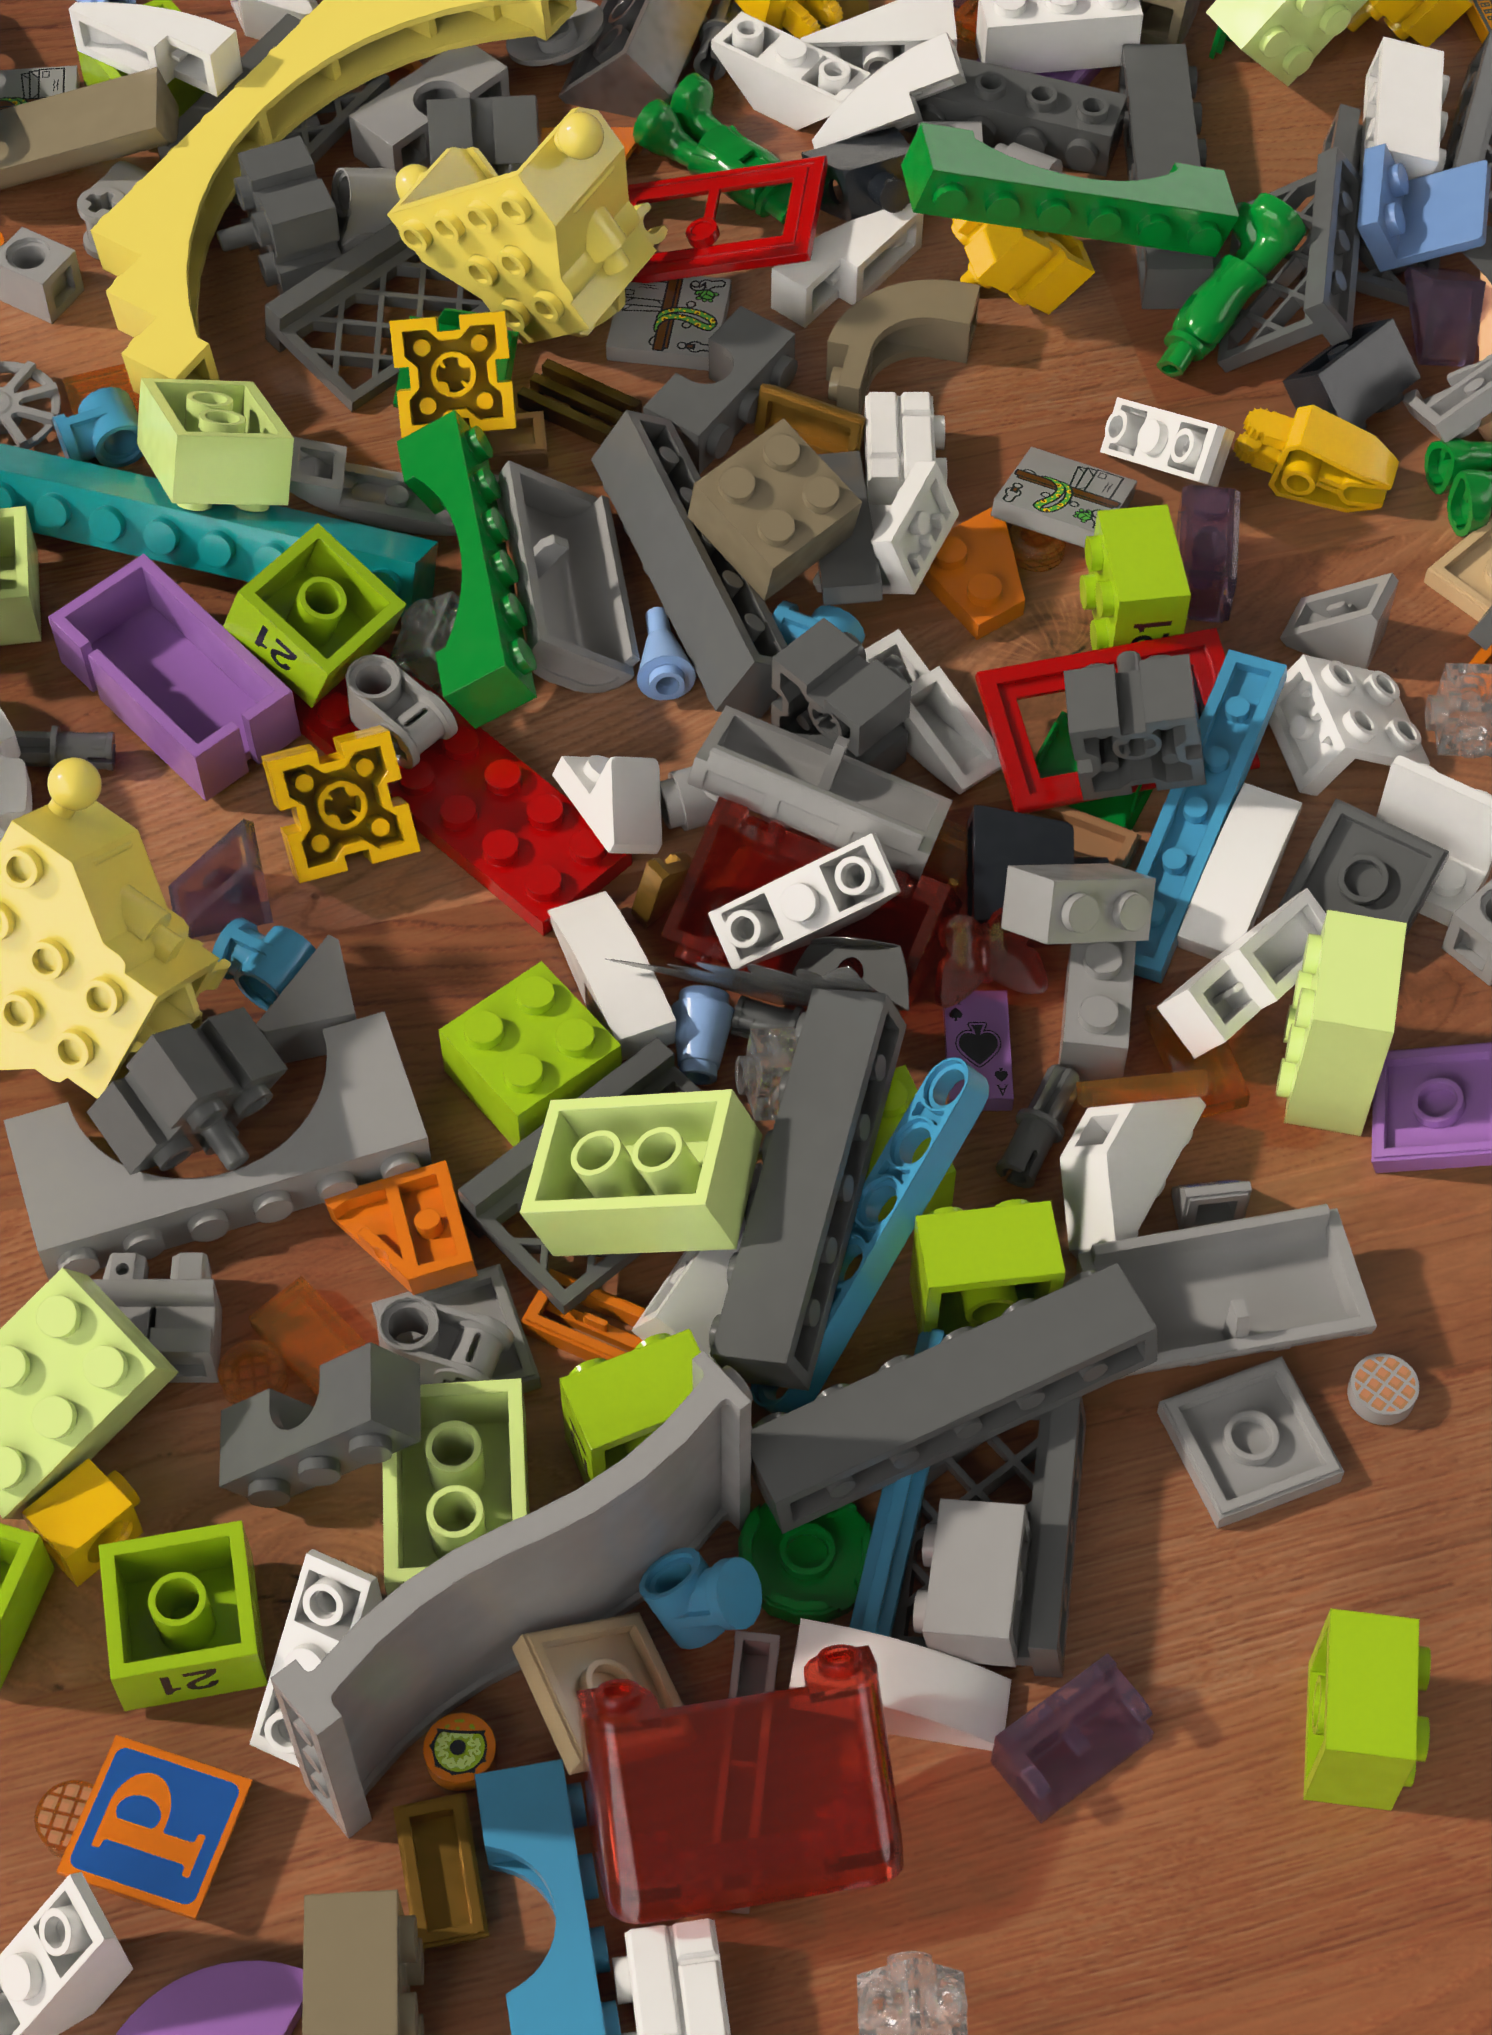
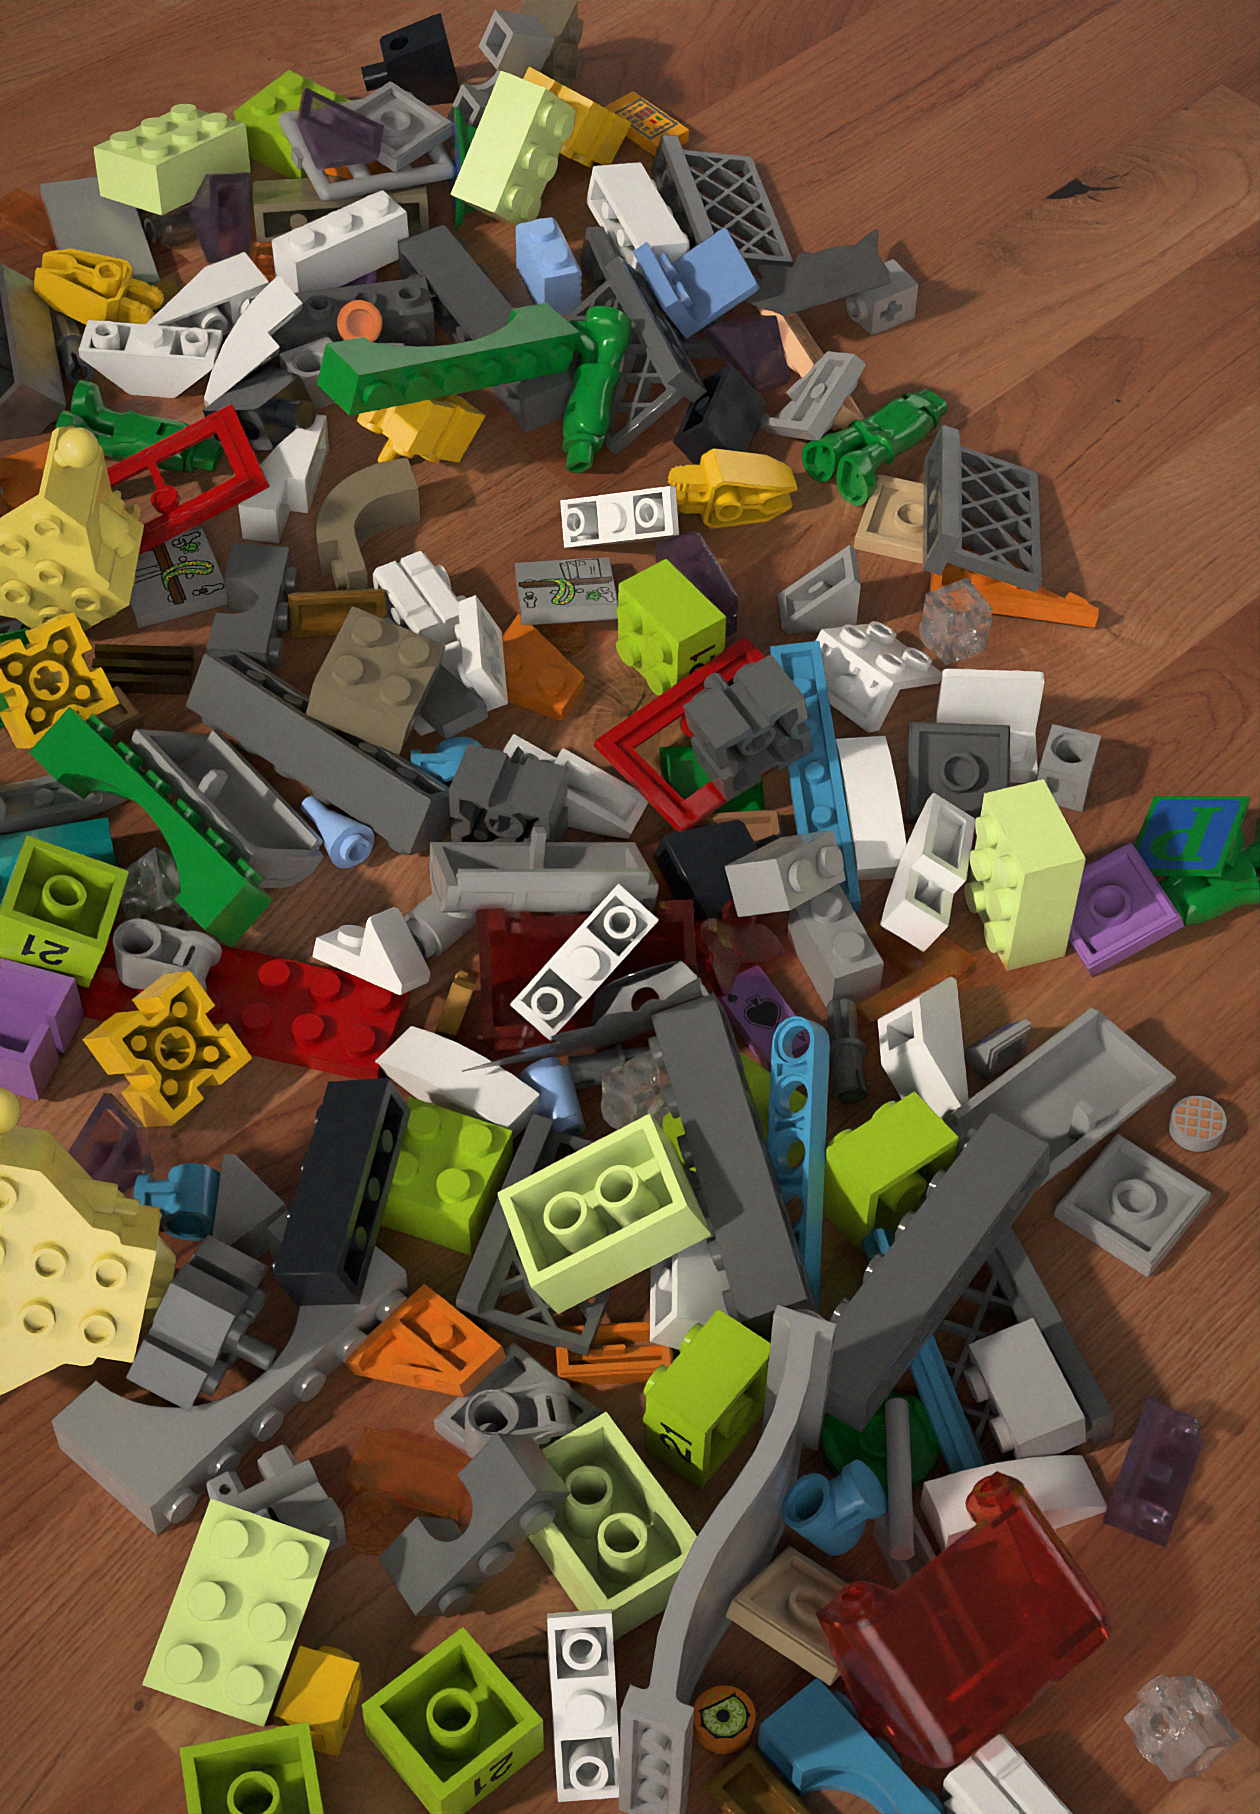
camera: 30 degrees left, 5 degrees down
none -> black brick [272,1078,411,1306]
none -> orange tile [336,300,382,342]
none -> light blue brick [516,217,583,316]
none -> light grey bar [885,1398,914,1561]

